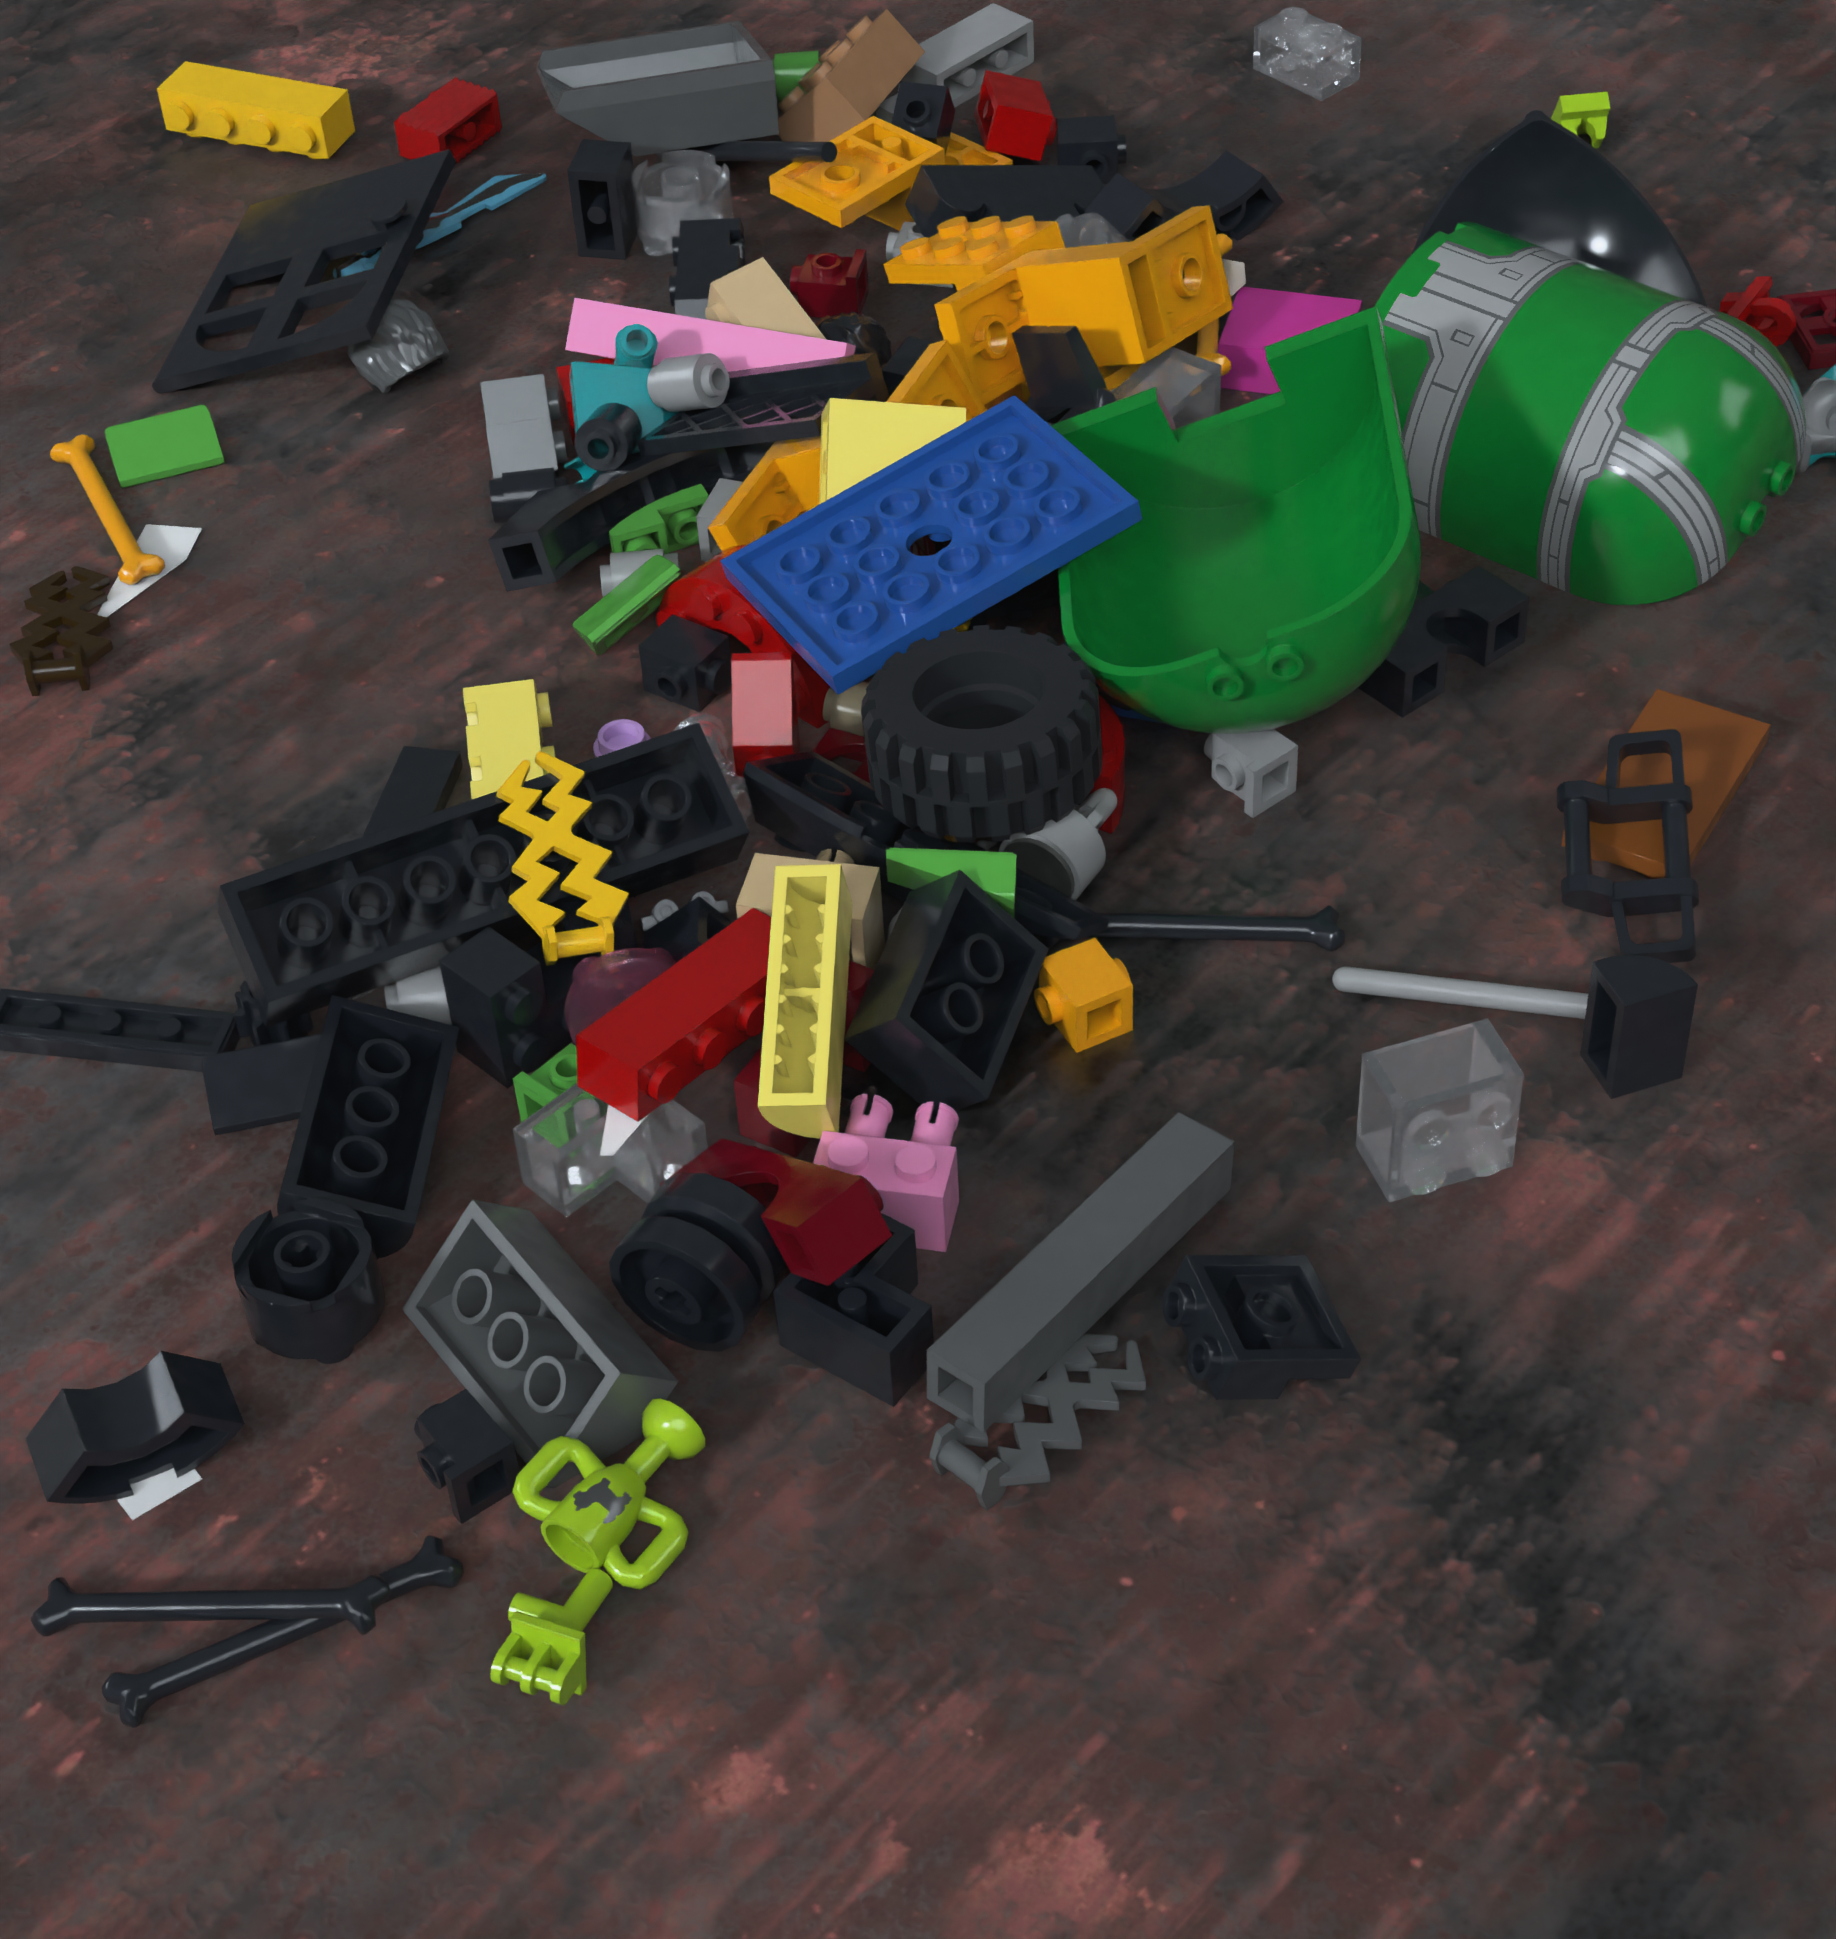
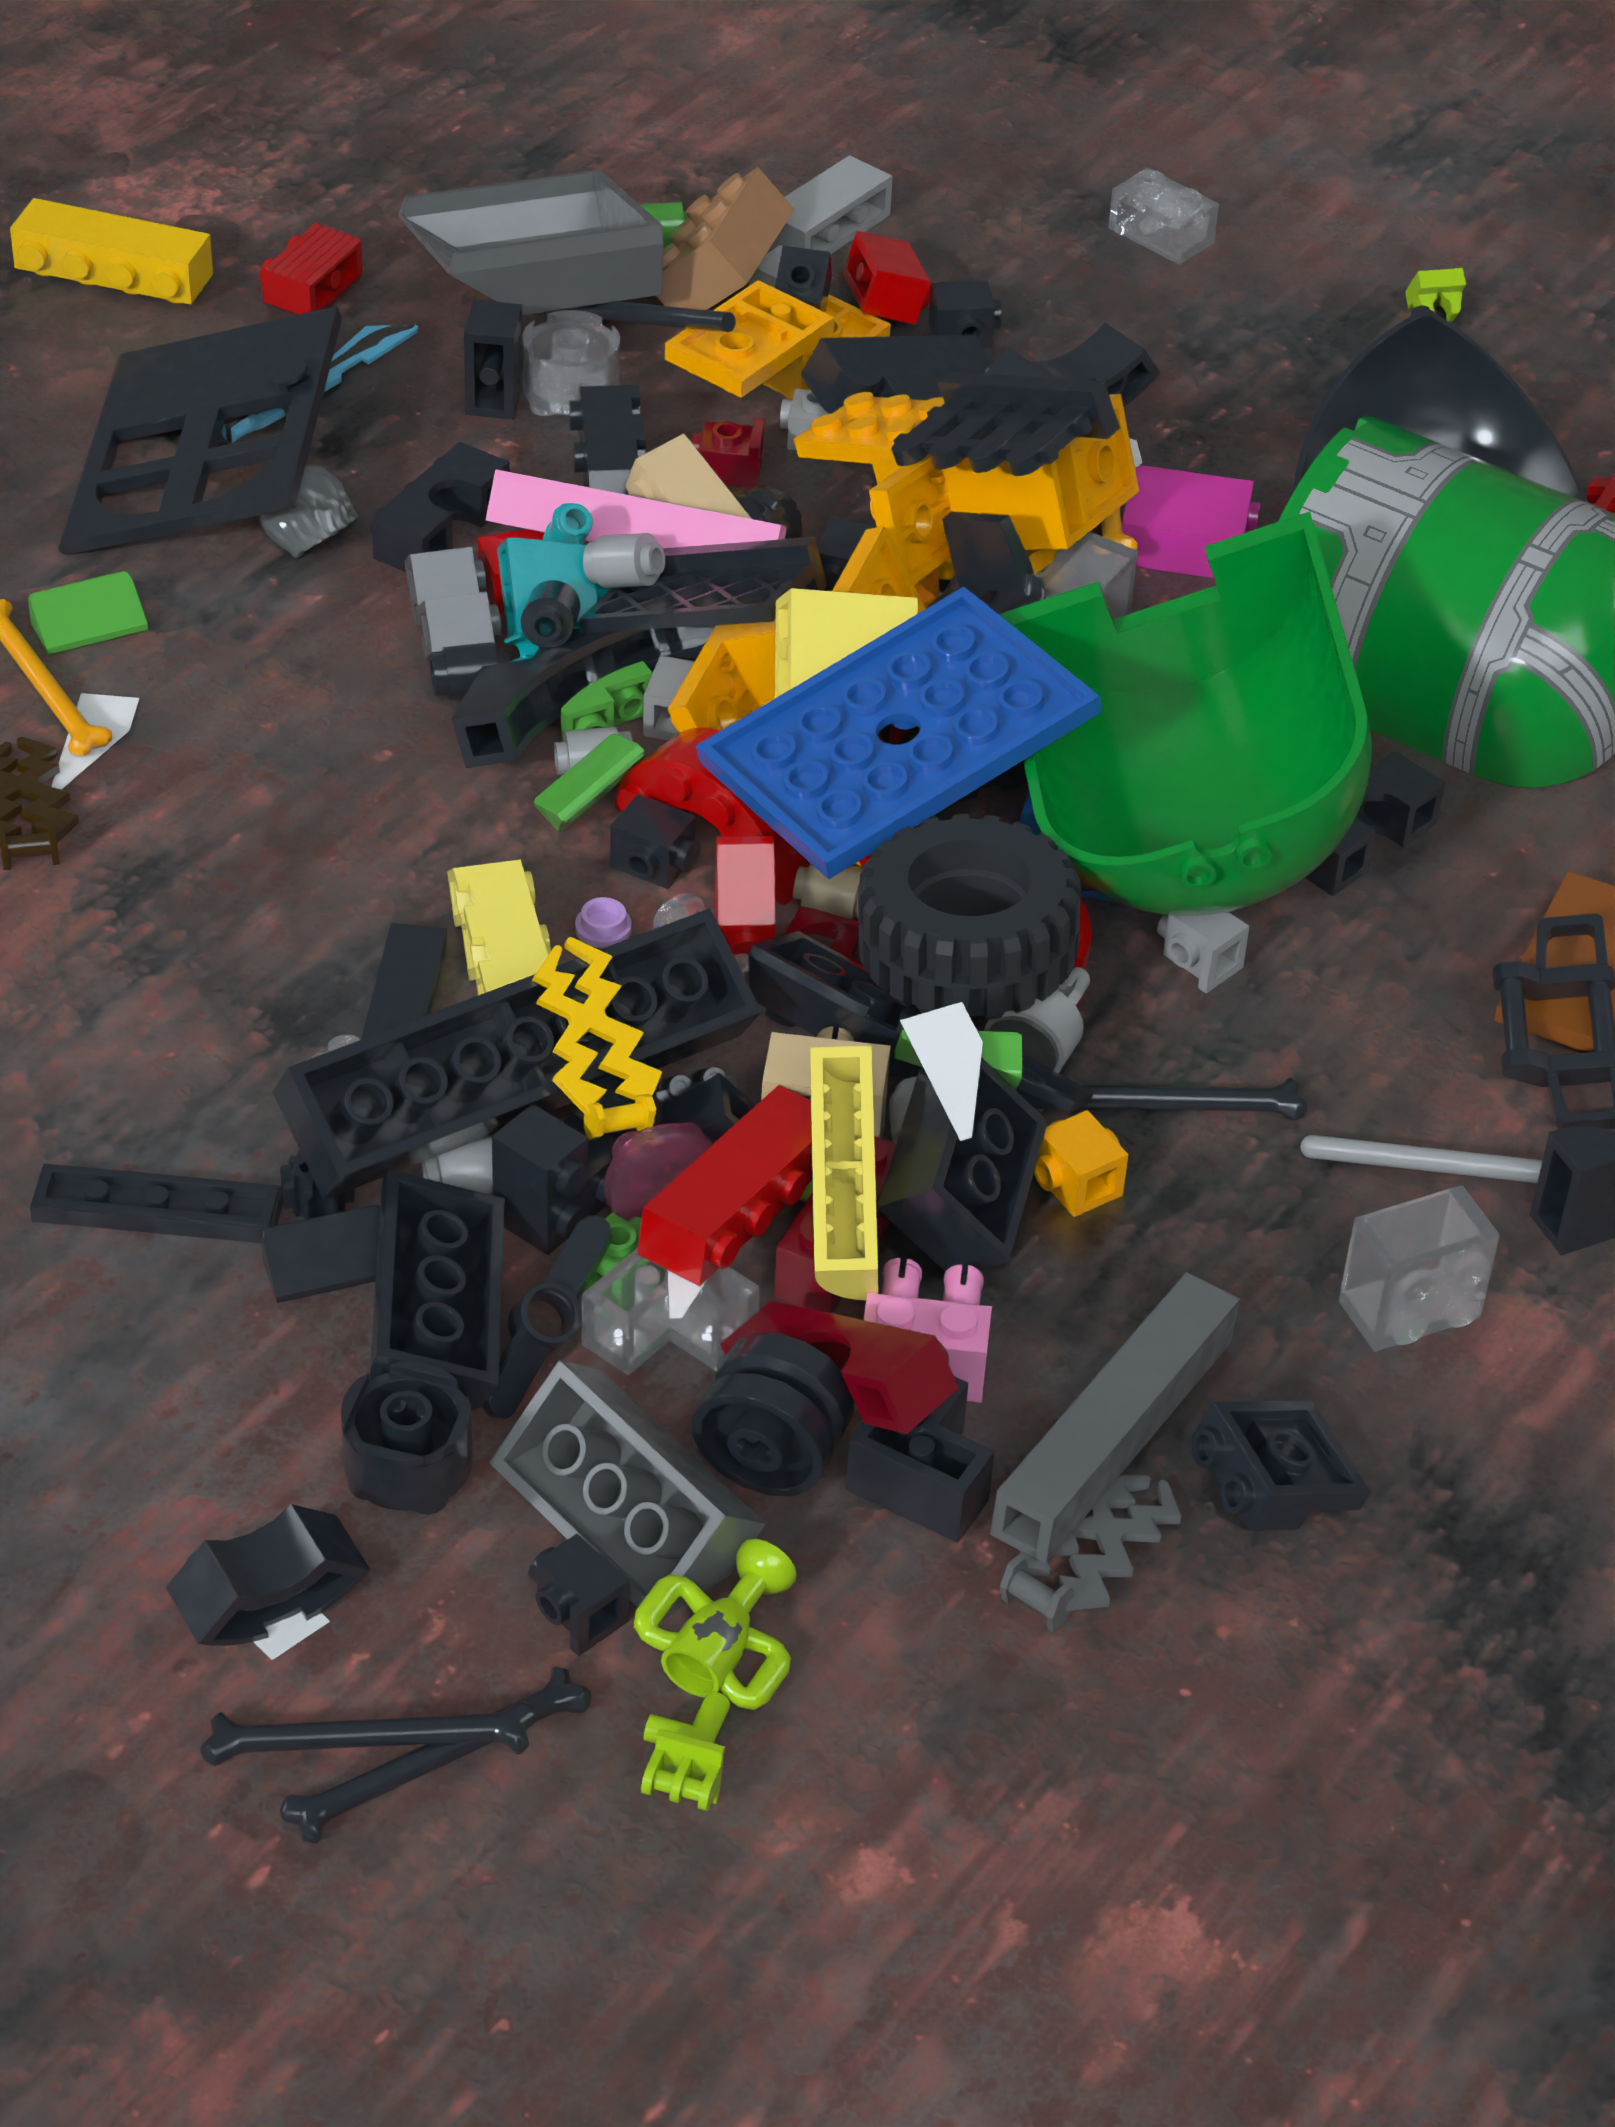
camera: 10 degrees left, 0 degrees up
none -> black arch [370,441,510,572]
none -> black piece [482,1216,613,1419]
none -> black fence [891,372,1120,476]
none -> white sticker [900,1002,983,1141]

